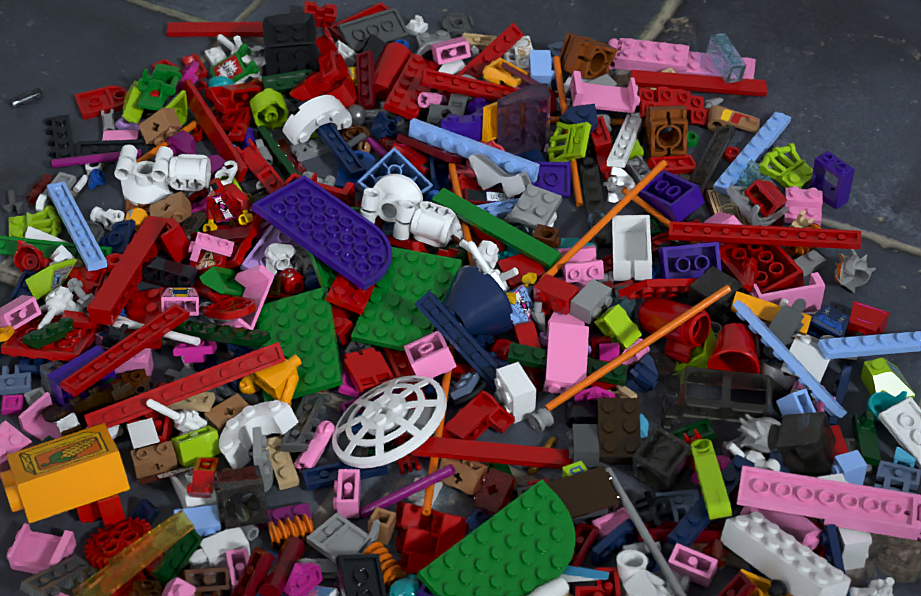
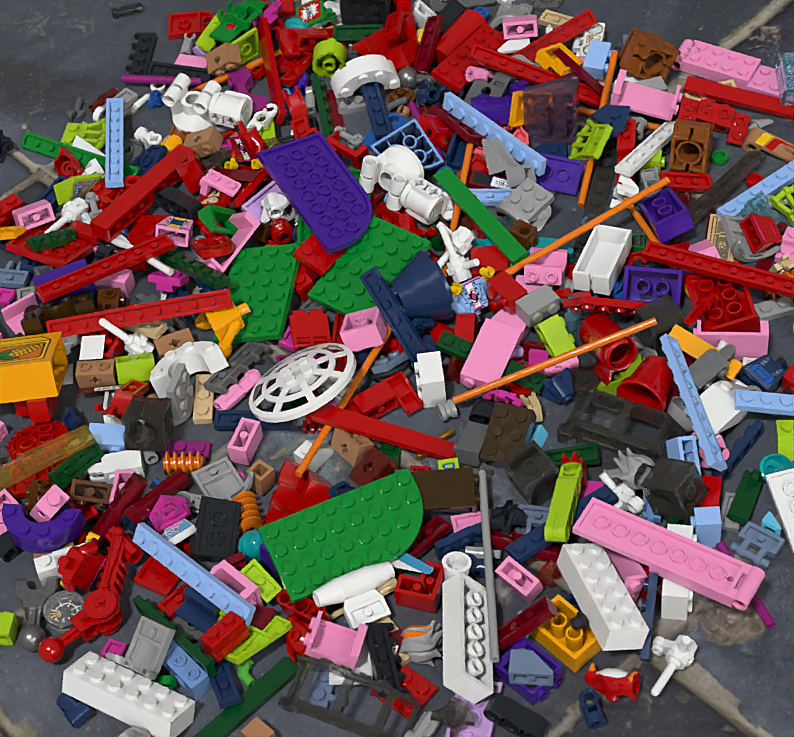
camera: 25 degrees right, 5 degrees up
magenta piece [359,464,456,518] -> none
light grey bar [530,301,547,332] -> none

